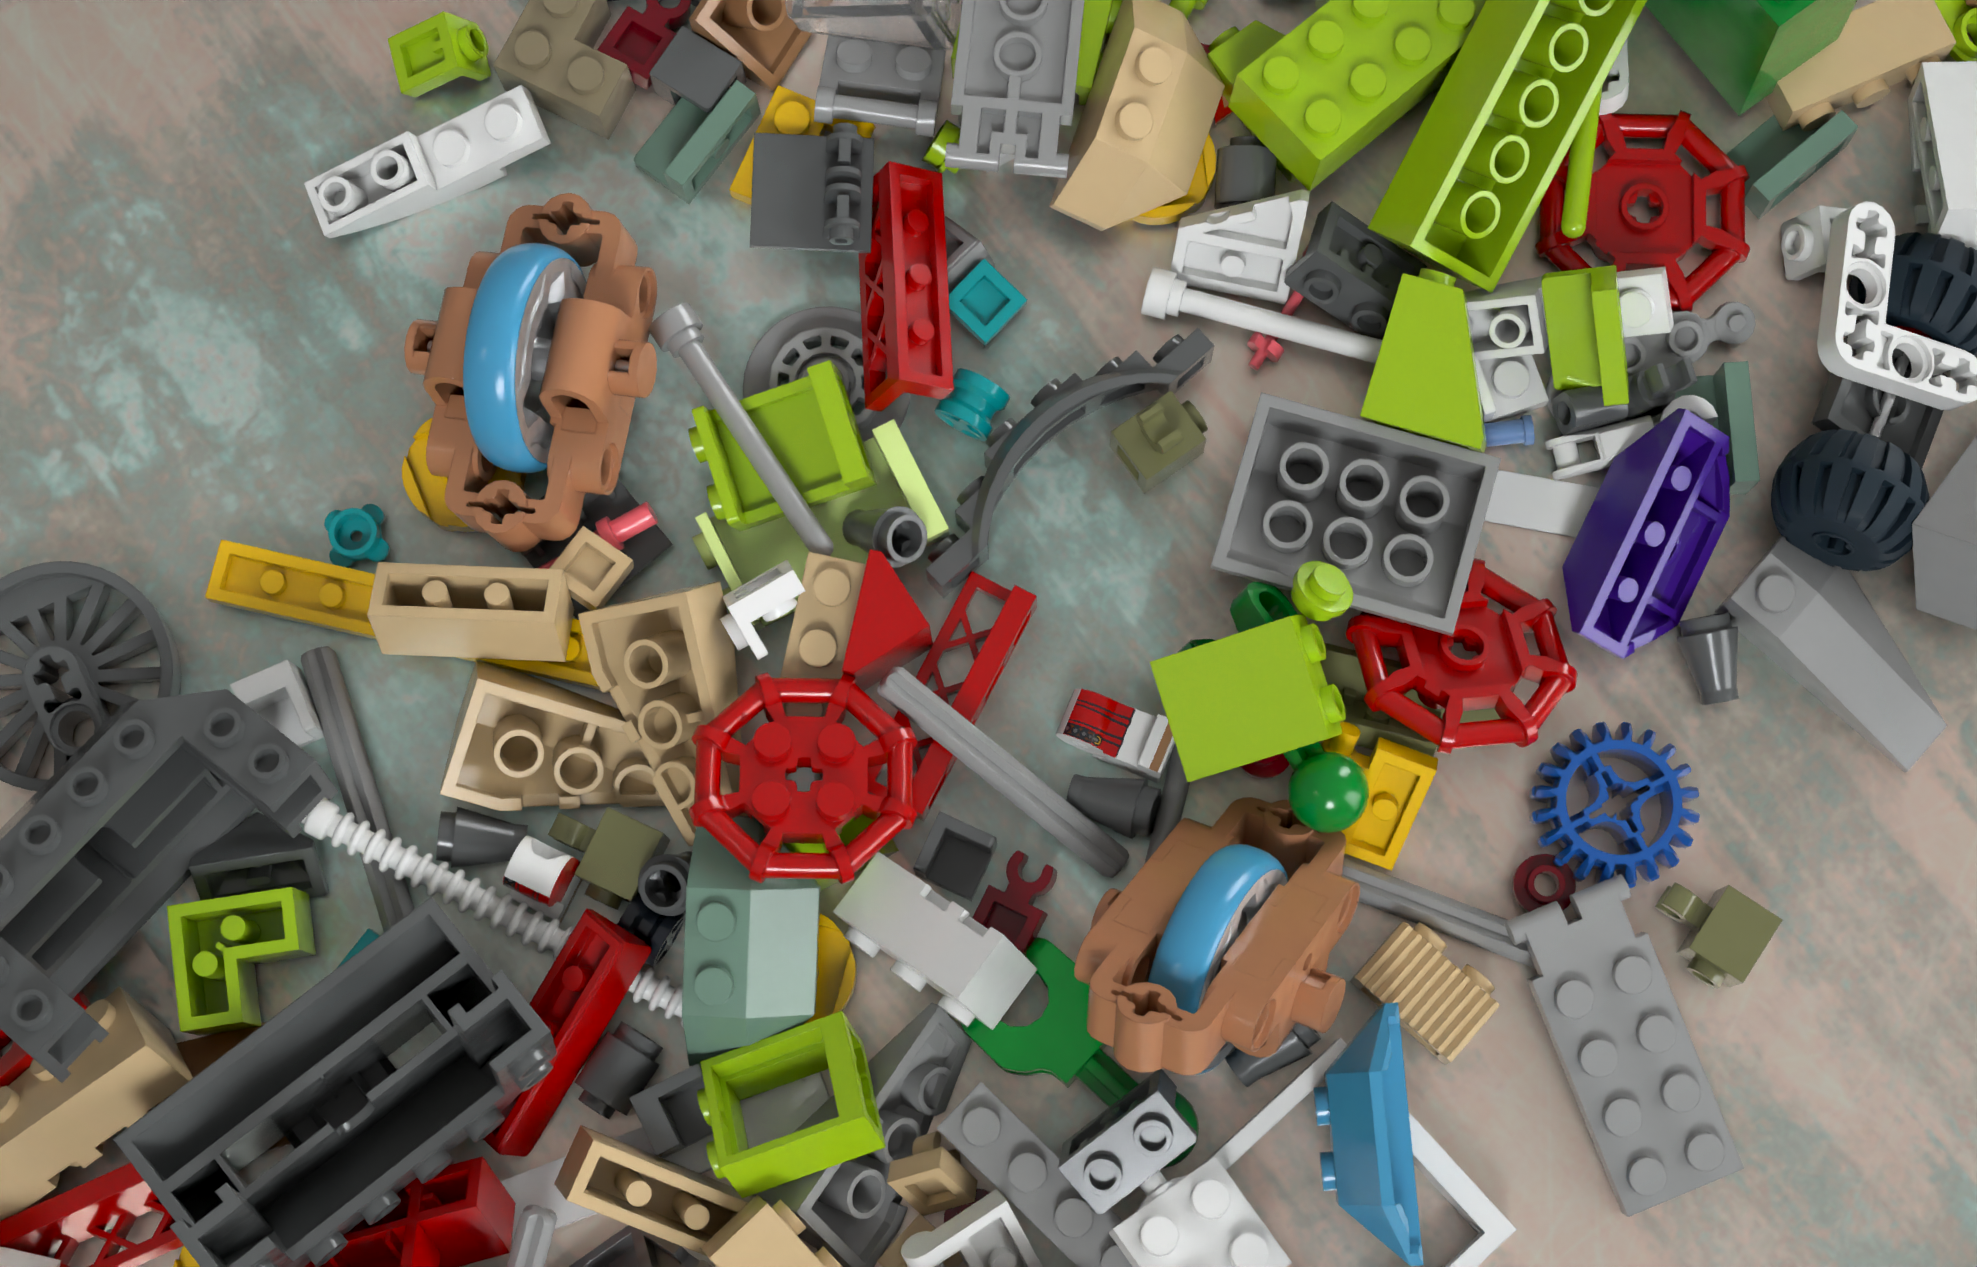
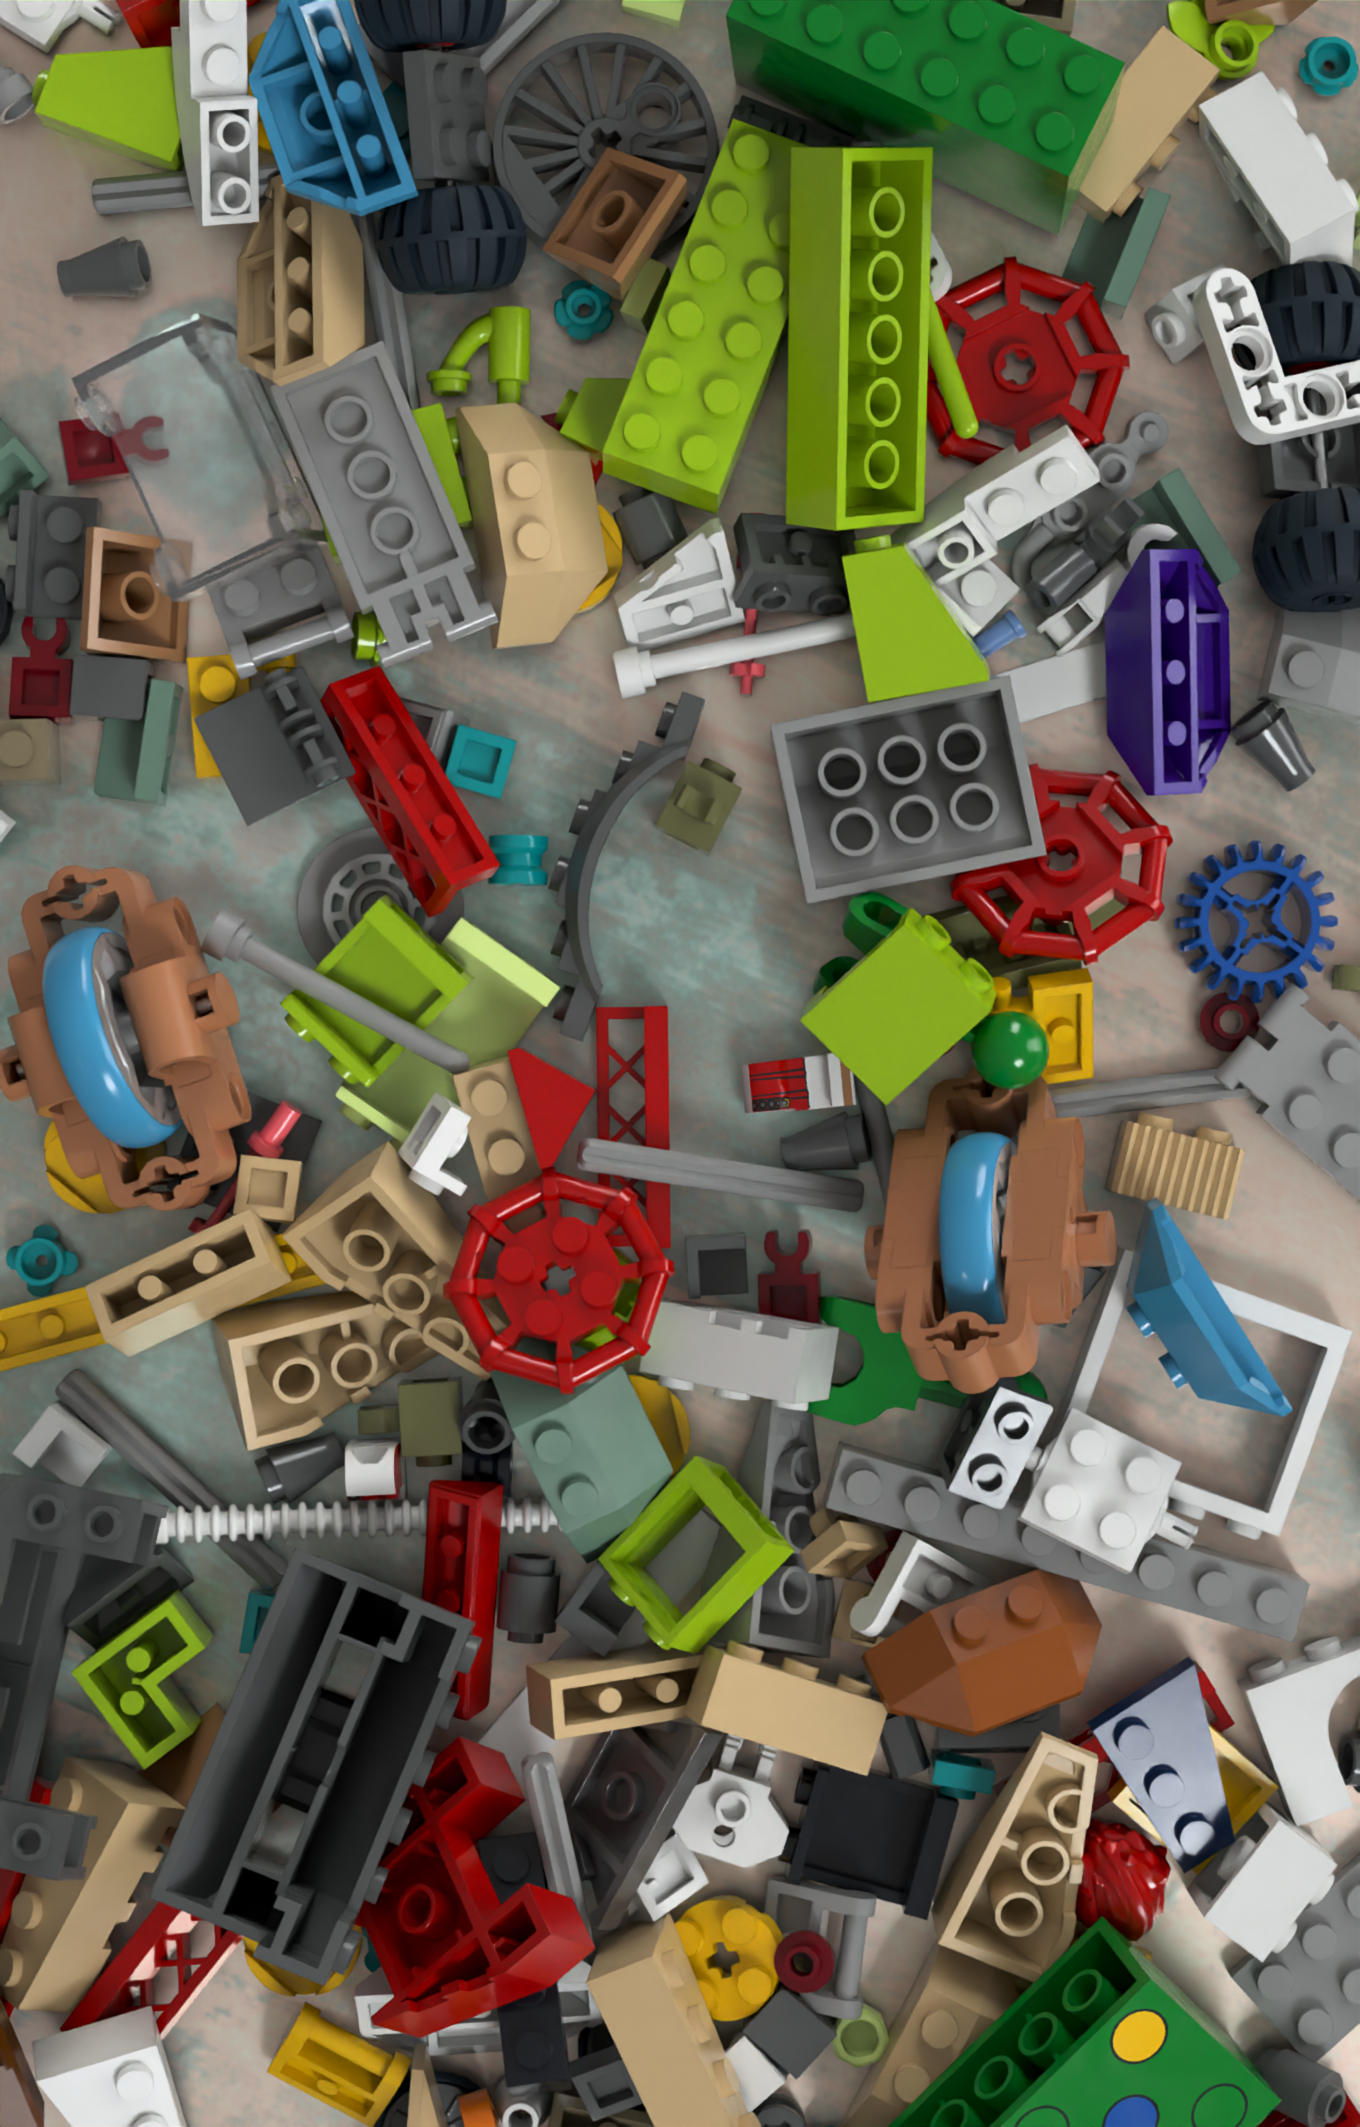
camera: 30 degrees left, 10 degrees up
dark grey cone [842,506,927,568] -> none
lime plate [1291,561,1353,621] -> none
lime panel [1541,265,1629,406] -> none

